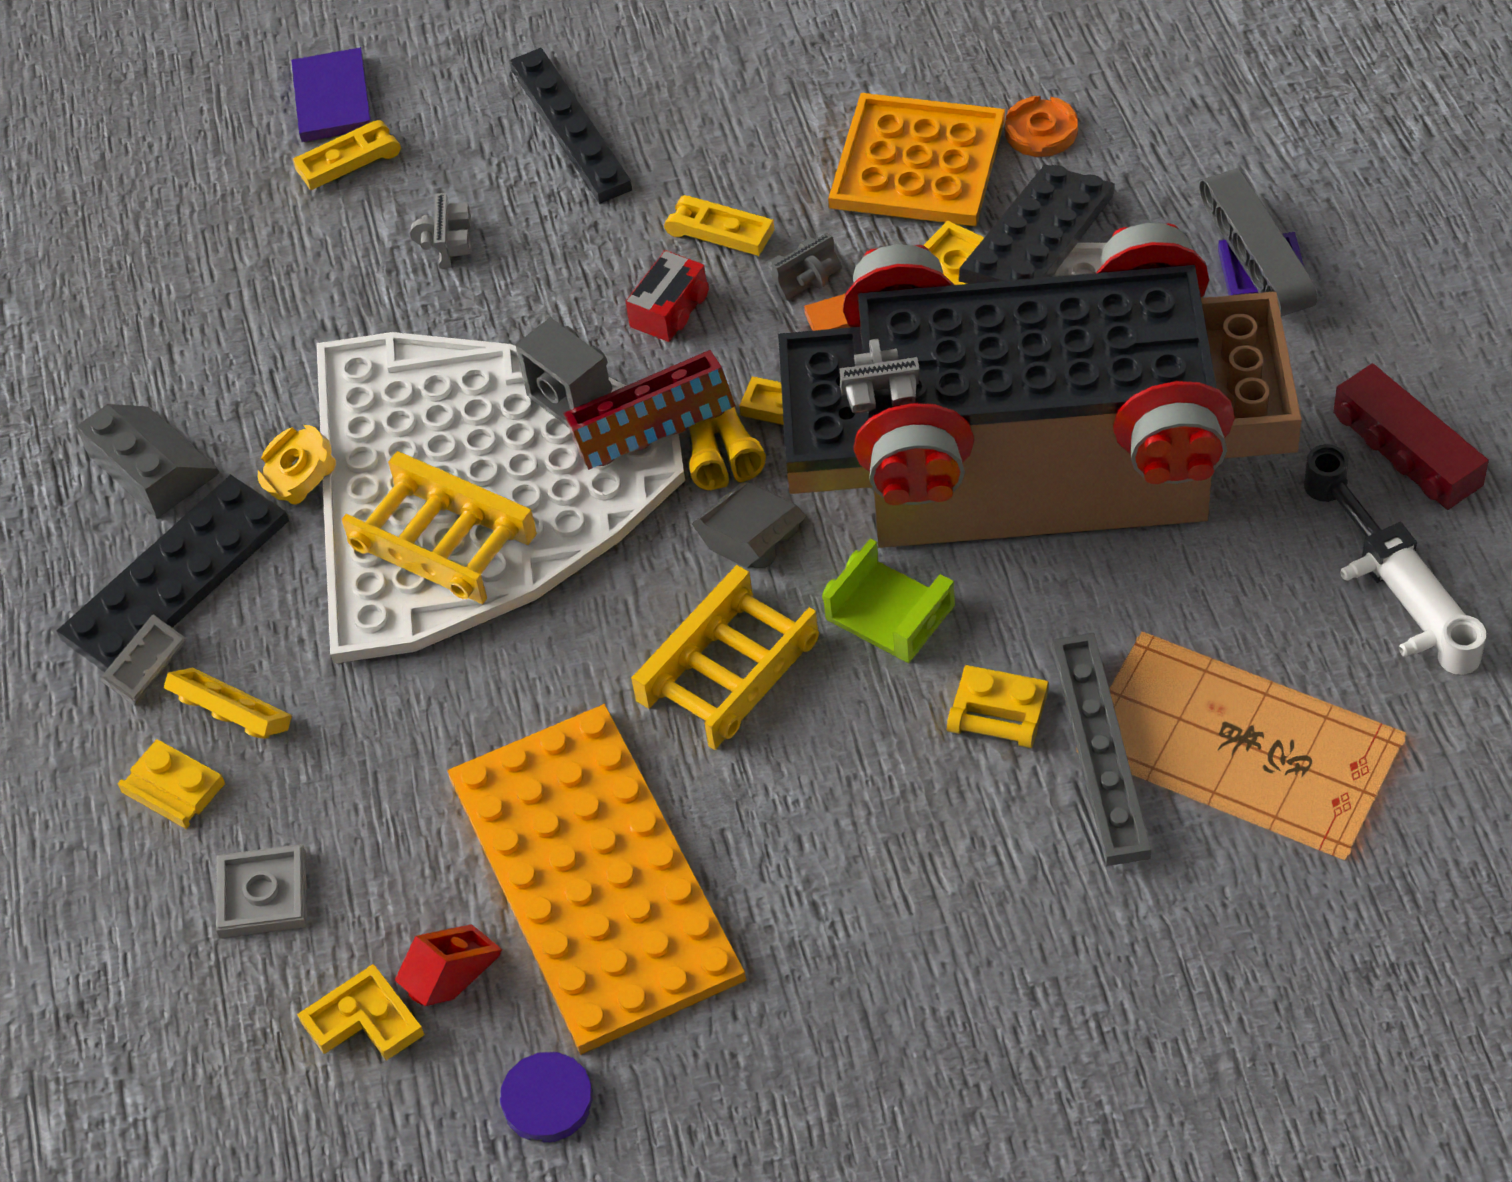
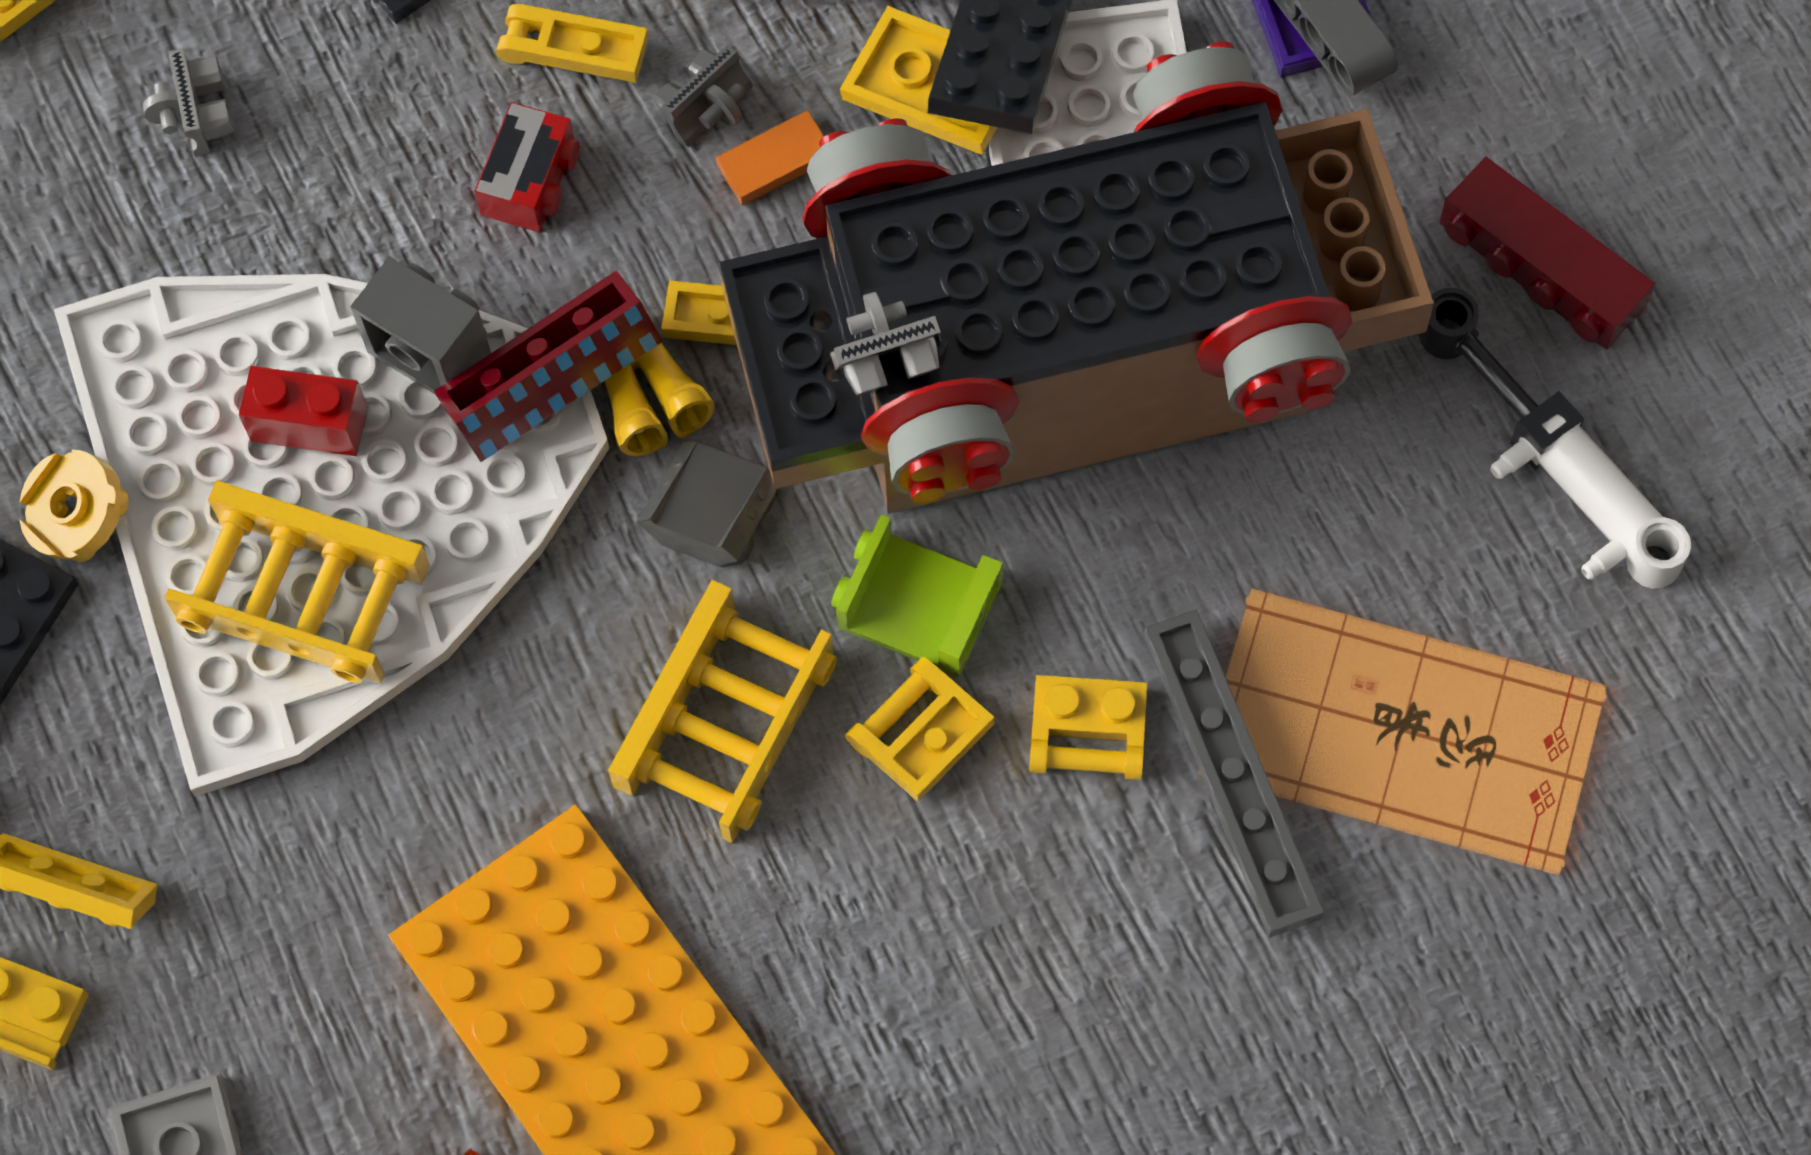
camera: 15 degrees left, 15 degrees up
none -> red brick [238,366,368,456]
none -> yellow plate [845,657,995,802]

